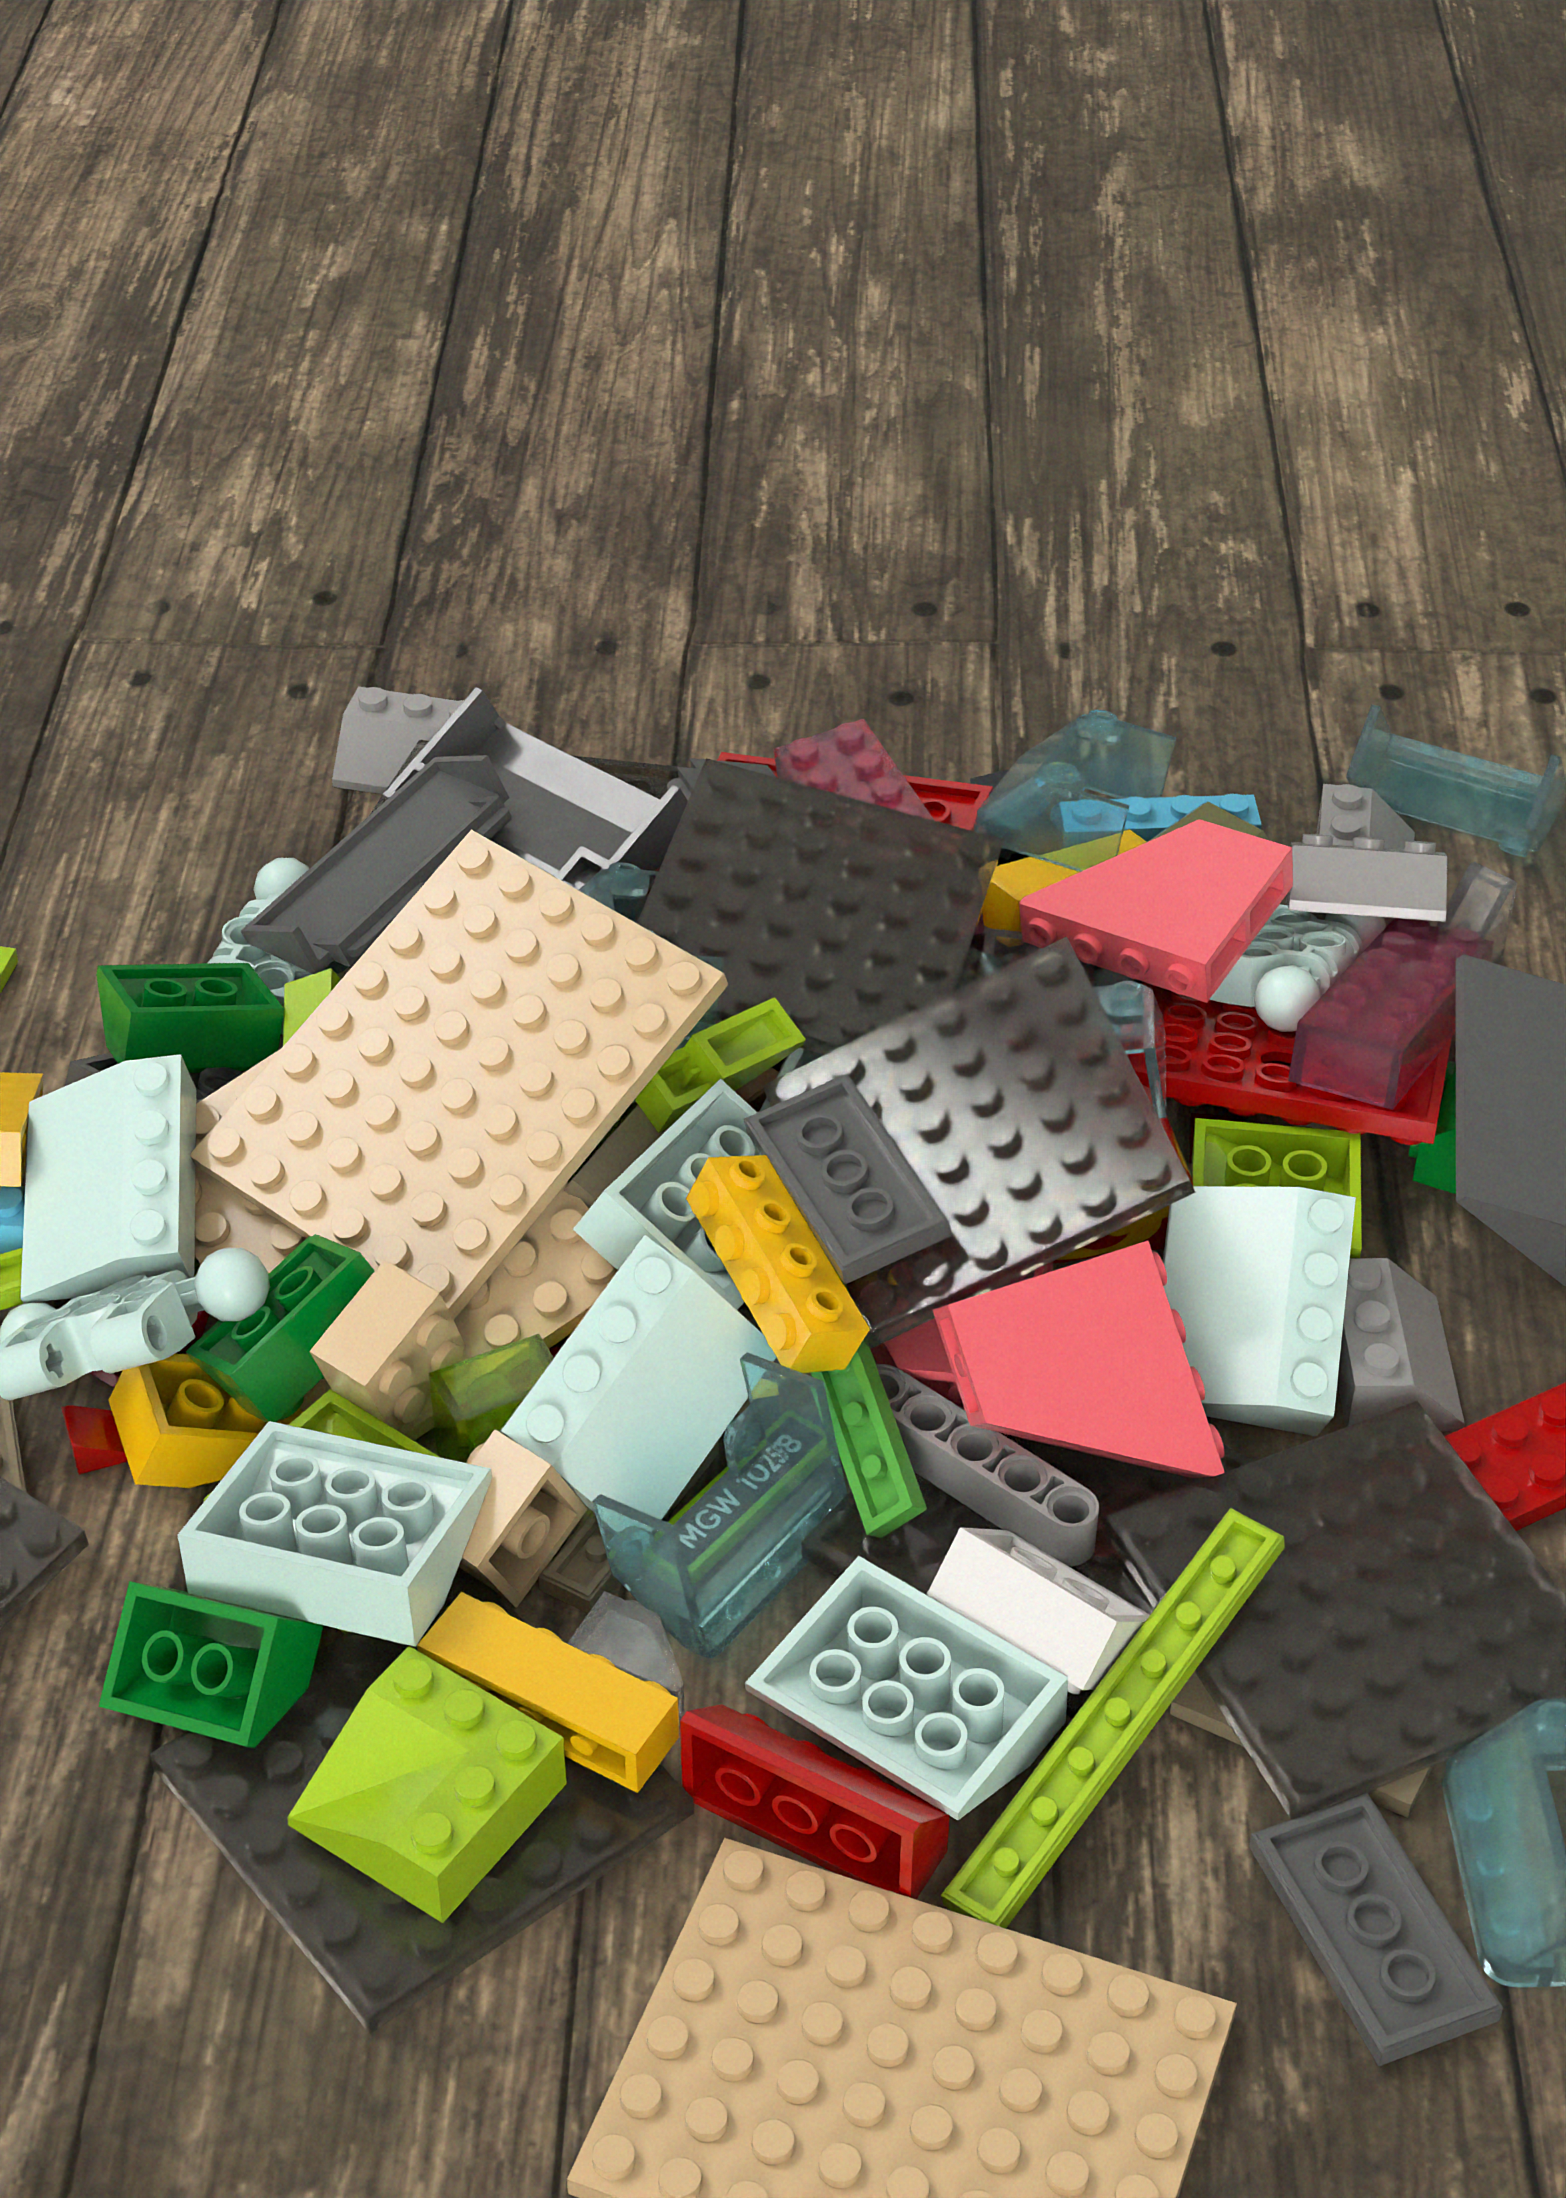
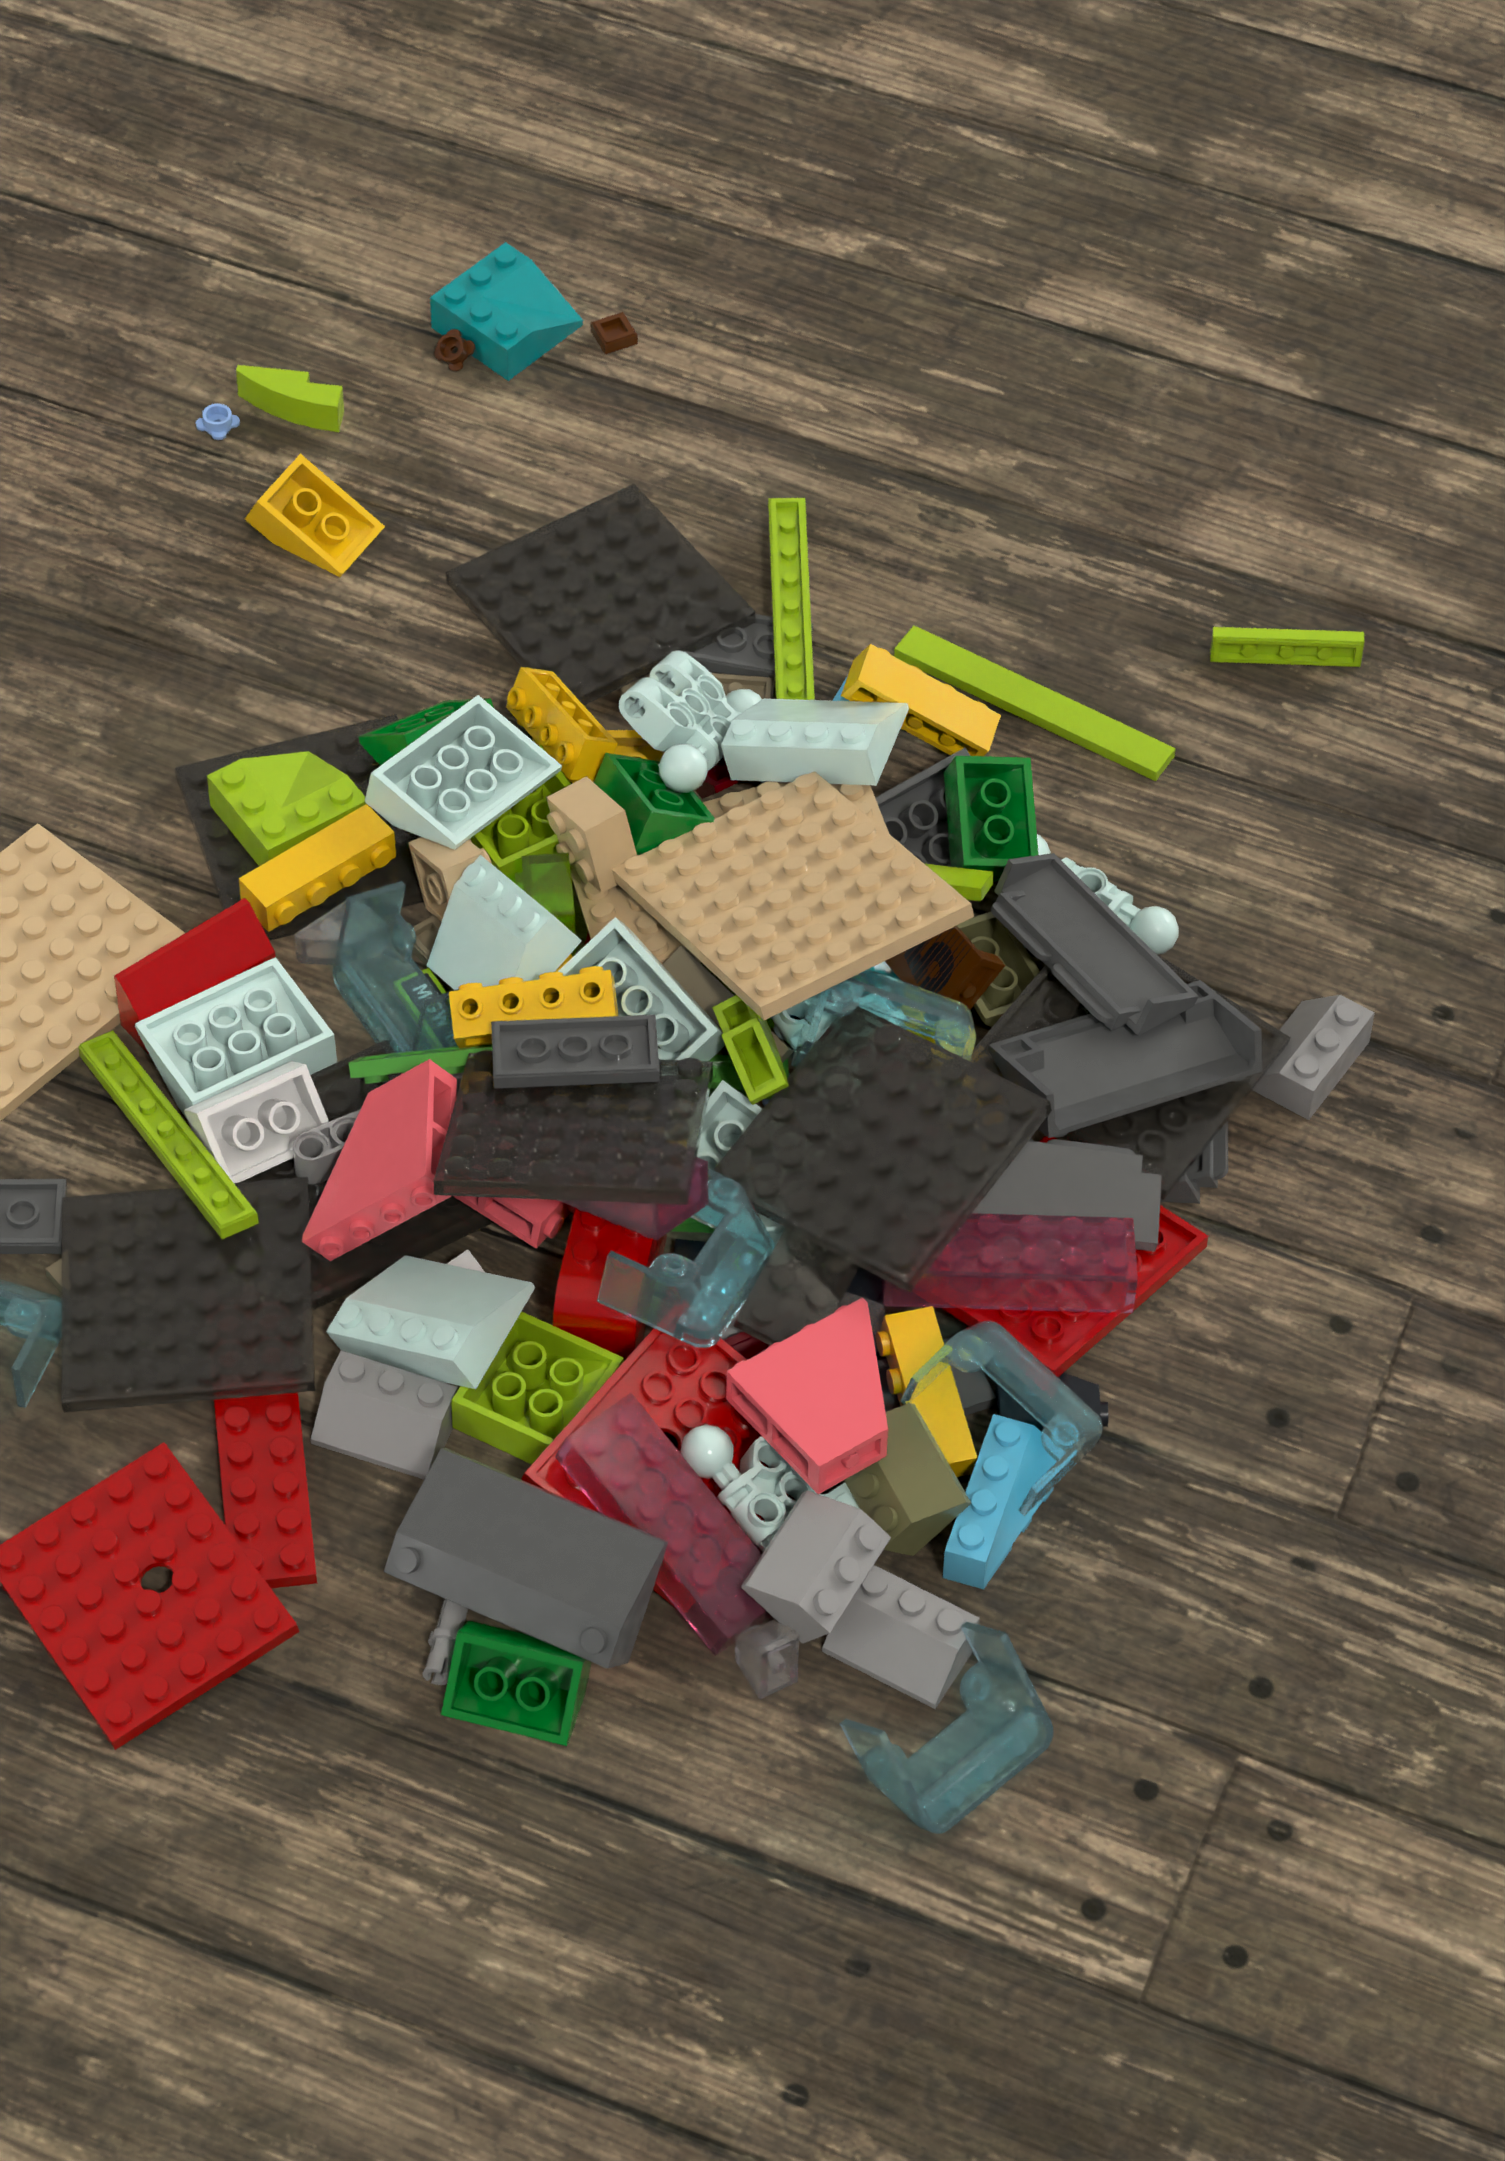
camera: 110 degrees right, 10 degrees up
none -> yellow brick [506,667,618,783]

